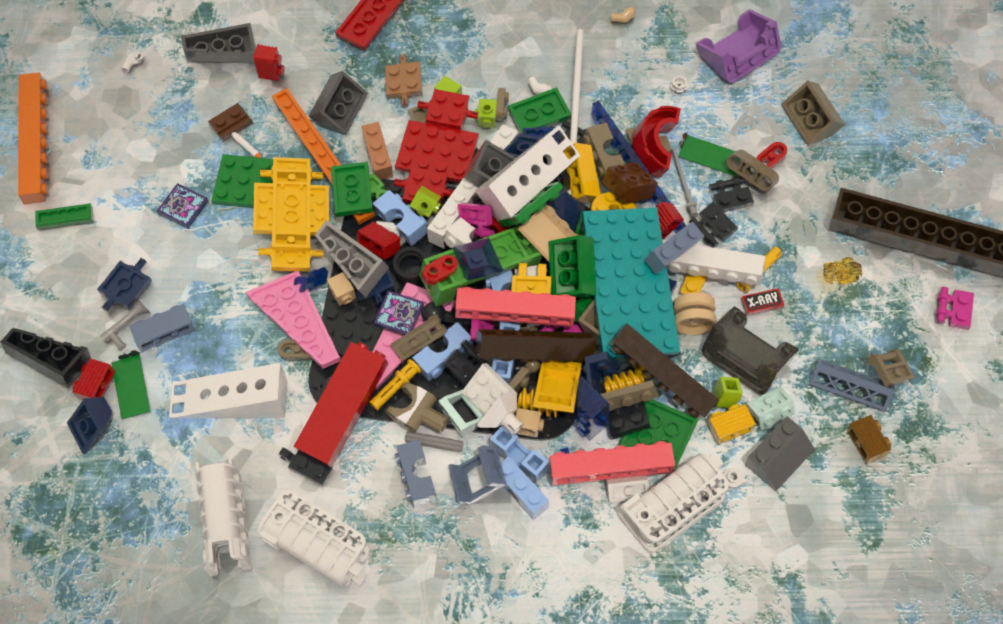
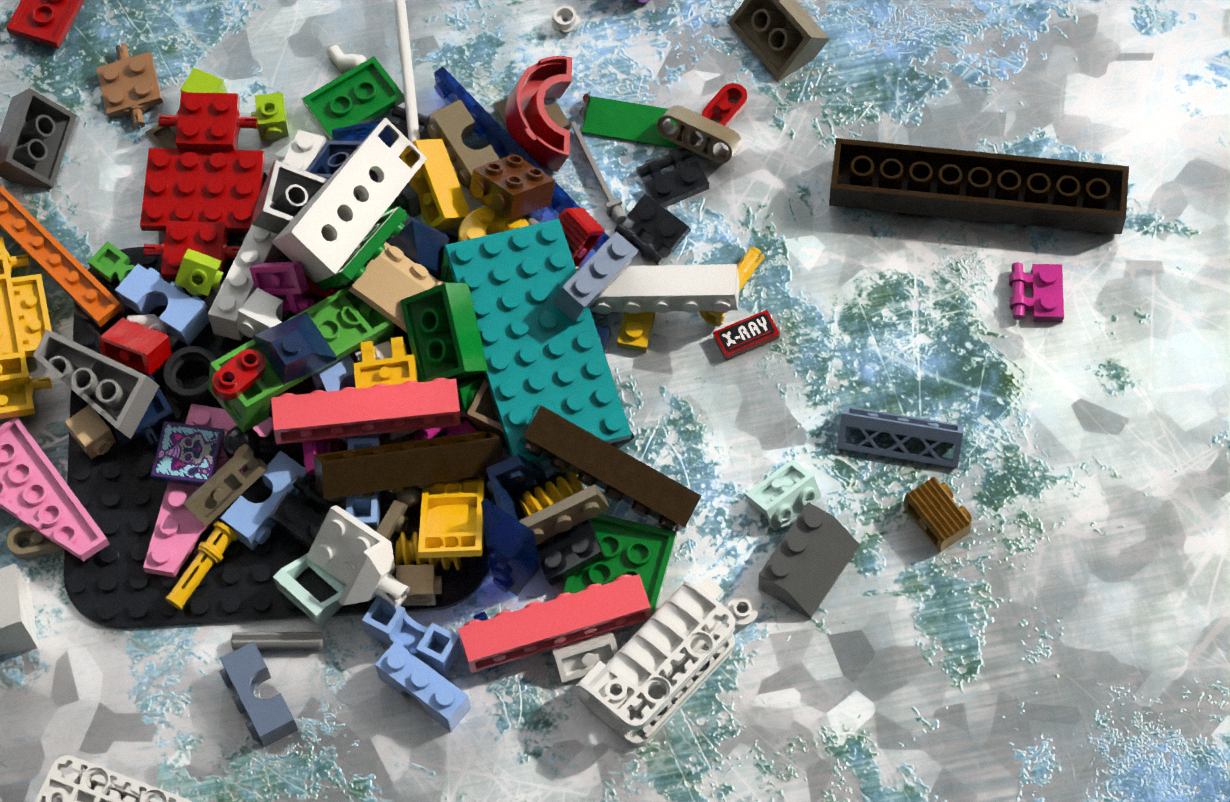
camera: 10 degrees left, 0 degrees up
black plate [279,447,333,487] -> none
red brick [293,342,389,467] -> none
clear blue plate [294,267,328,292] -> none
green plate [331,162,373,217] -> none
nougat arch [361,122,394,179] -> none
dark tan connector [386,383,449,433] -> none
sand blue window [448,445,507,504] -> none
dark tan plate [496,88,509,121] -> none
tan wheel [672,293,717,336] -> none
clear smoke windscreen [702,306,799,394] -> none
yellow brick [707,404,756,445] -> none
lime brick [712,377,743,408] -> none
clear yellow plate [823,257,863,285] -> none
dark tan plate [868,349,915,387] -> none

